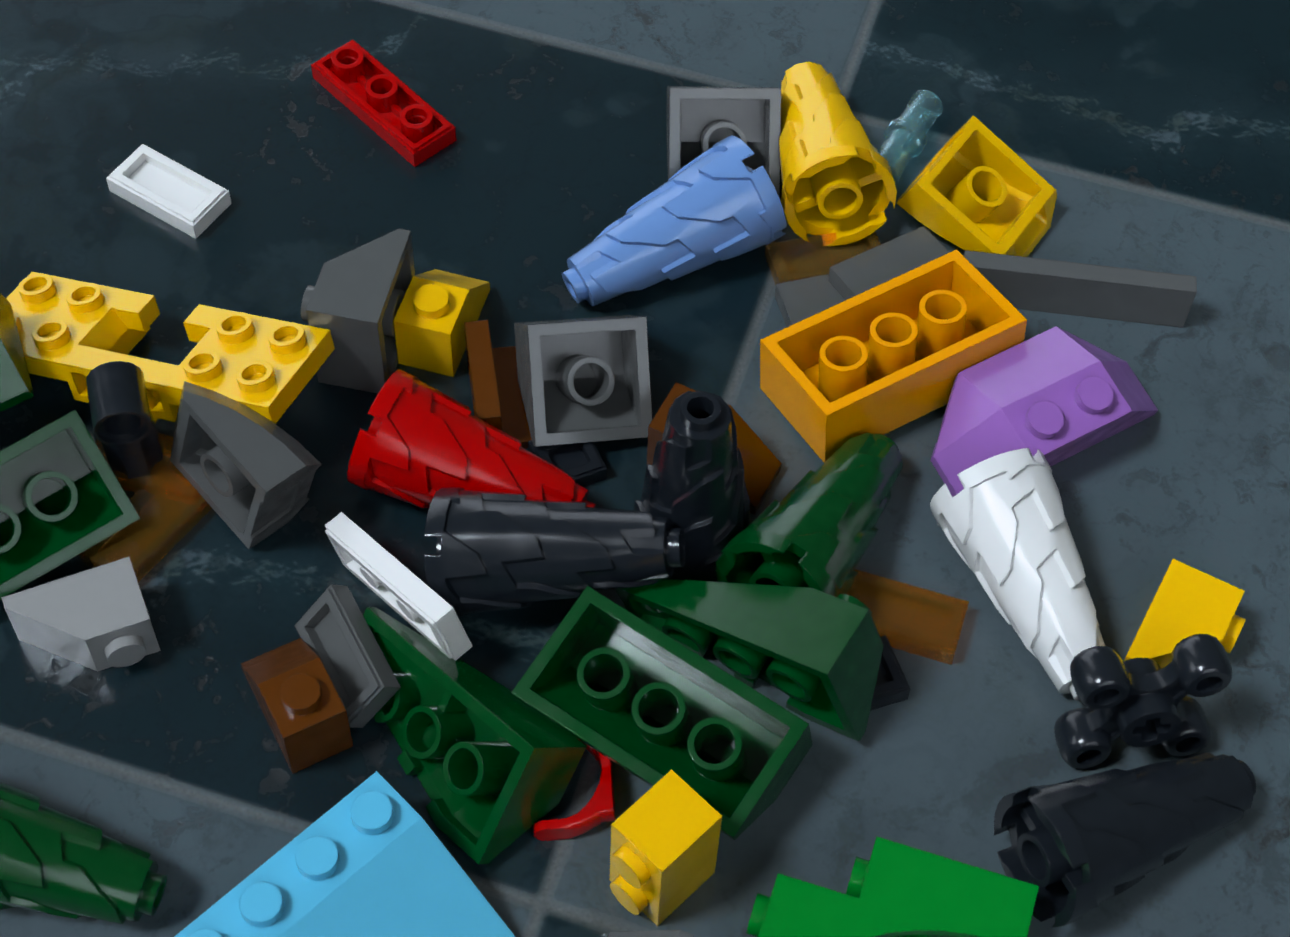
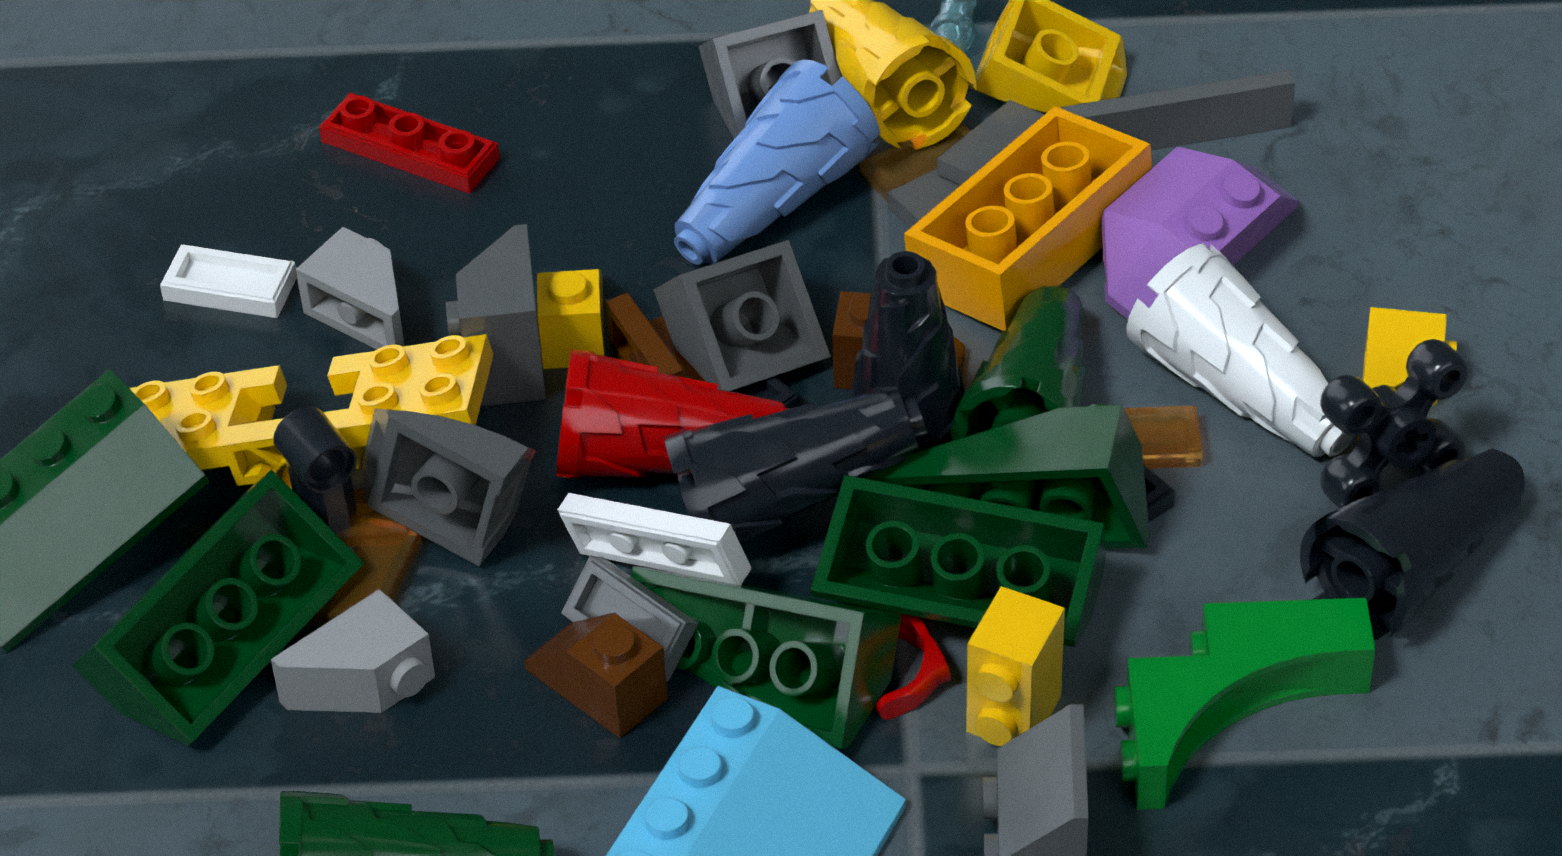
camera: 15 degrees left, 10 degrees down
none -> light grey slope [296,227,405,349]

